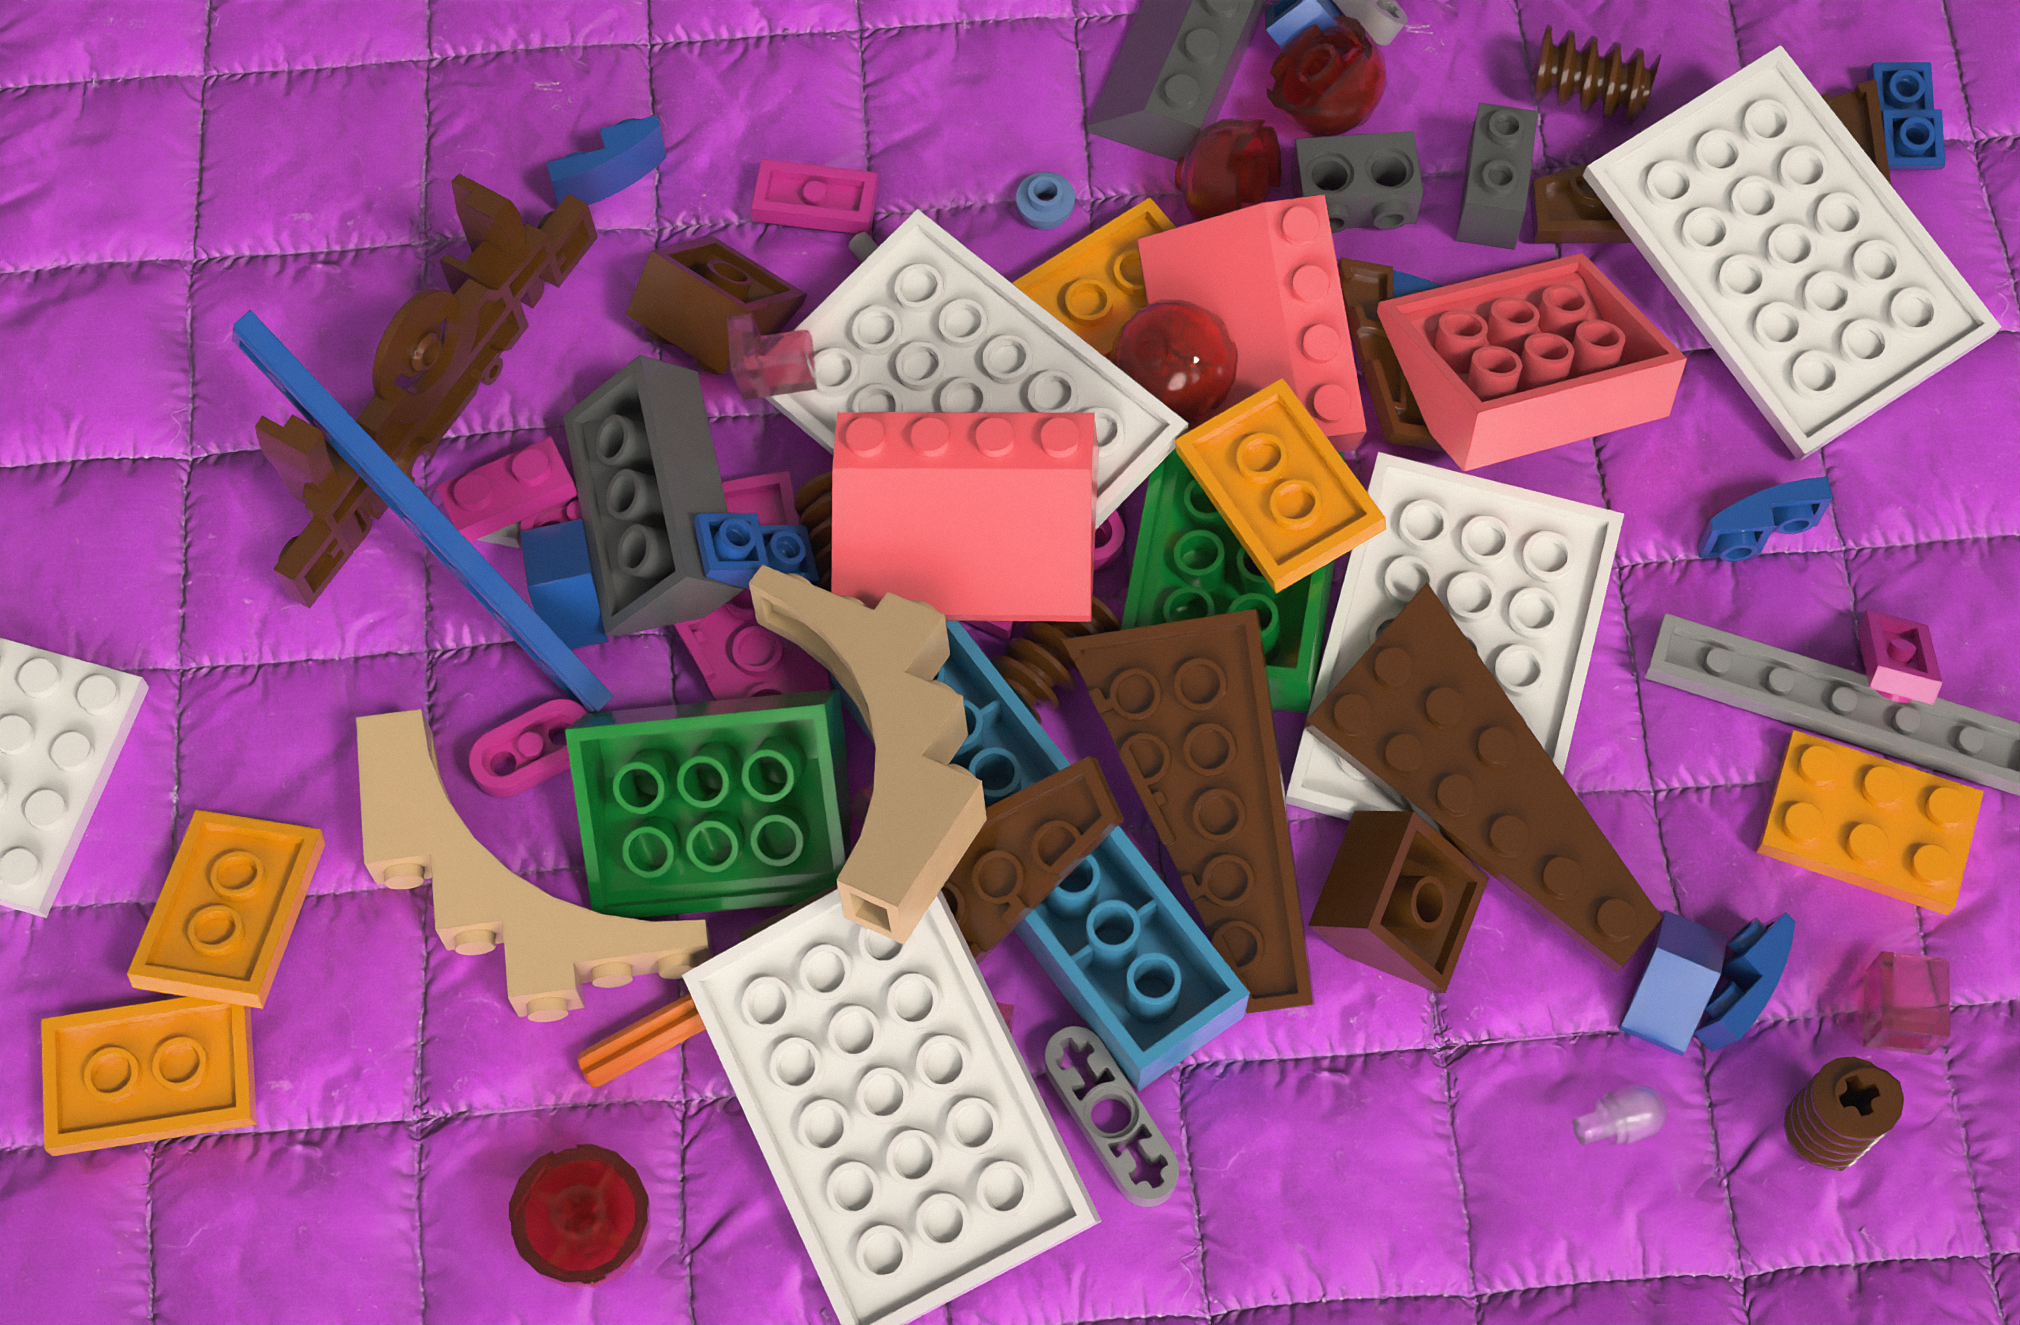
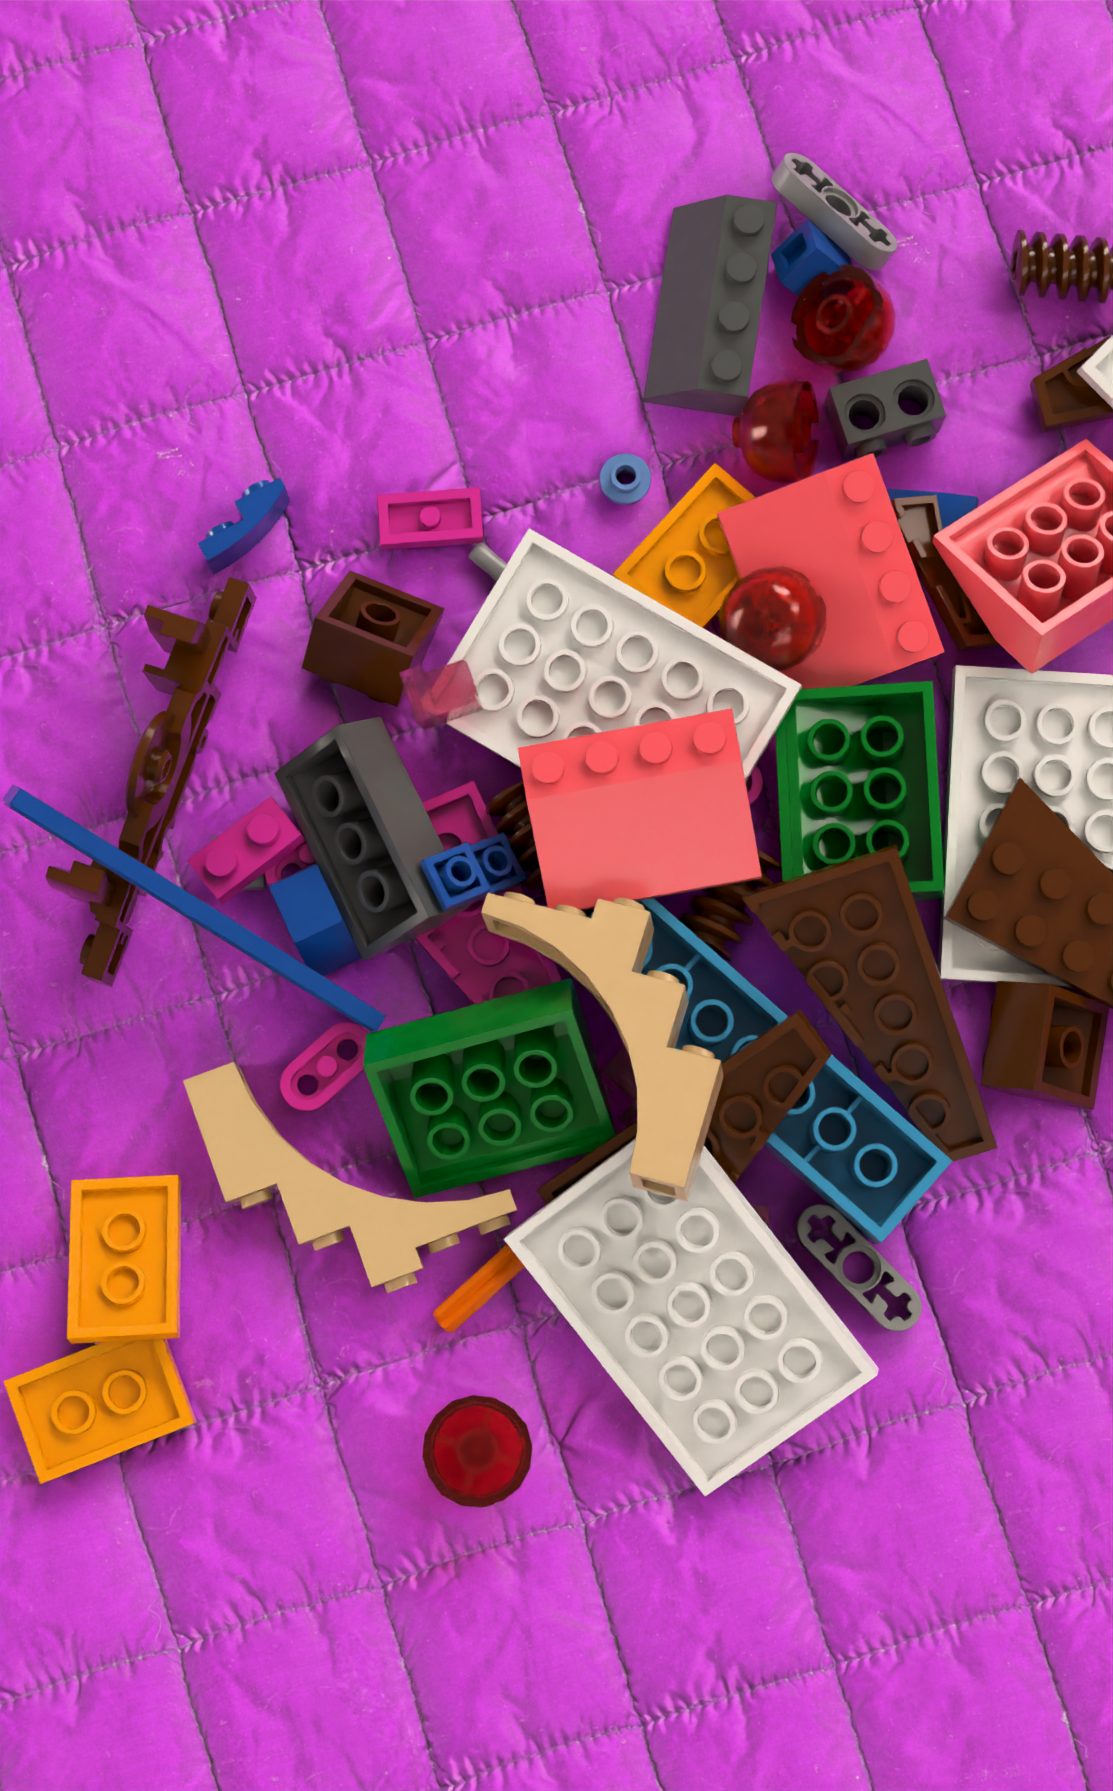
camera: 15 degrees left, 15 degrees up
light orange plate [1174,378,1386,593] -> none
dark grey brick [1455,102,1538,250] -> none

